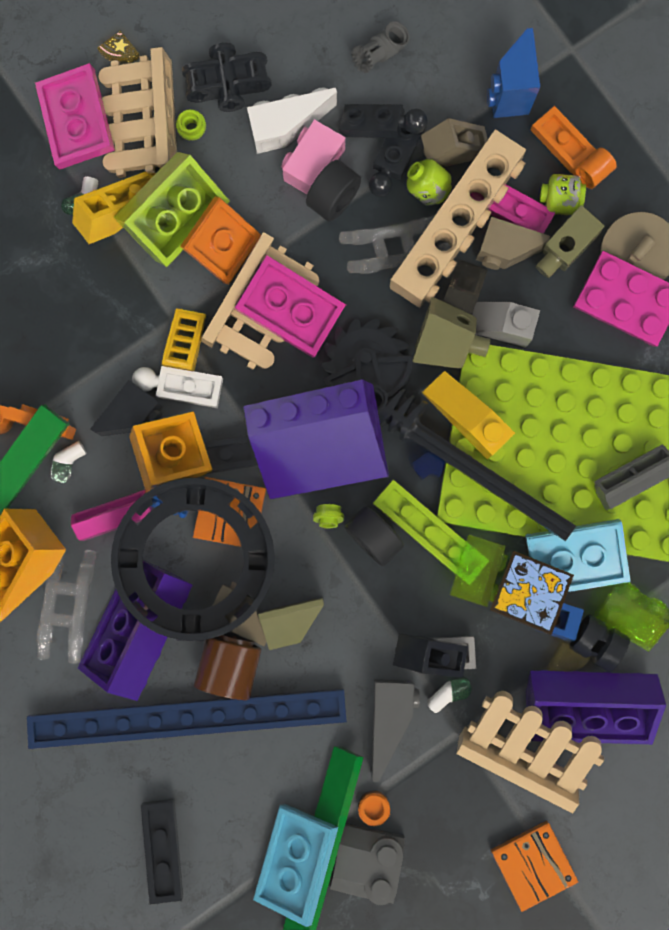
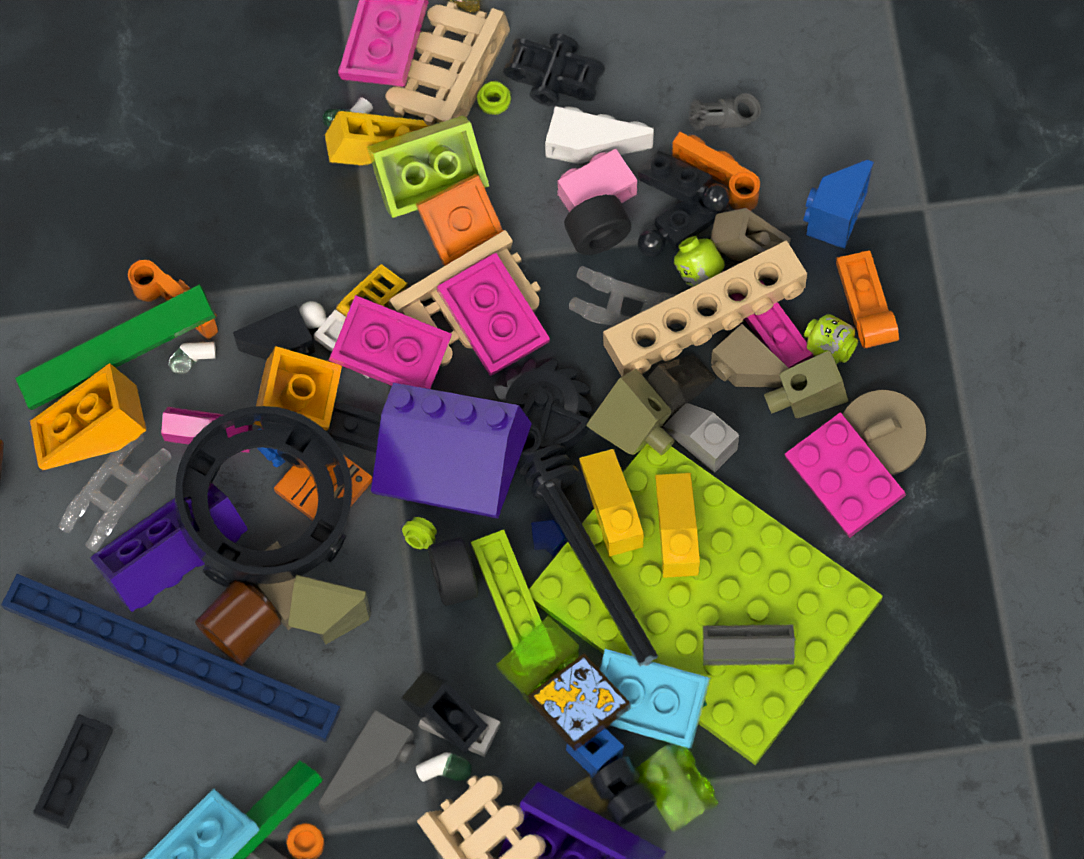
camera: 30 degrees right, 15 degrees down
none -> dark pink plate [329,295,452,389]
none -> yellow slope [655,473,700,578]
none -> orange plate [672,132,760,211]

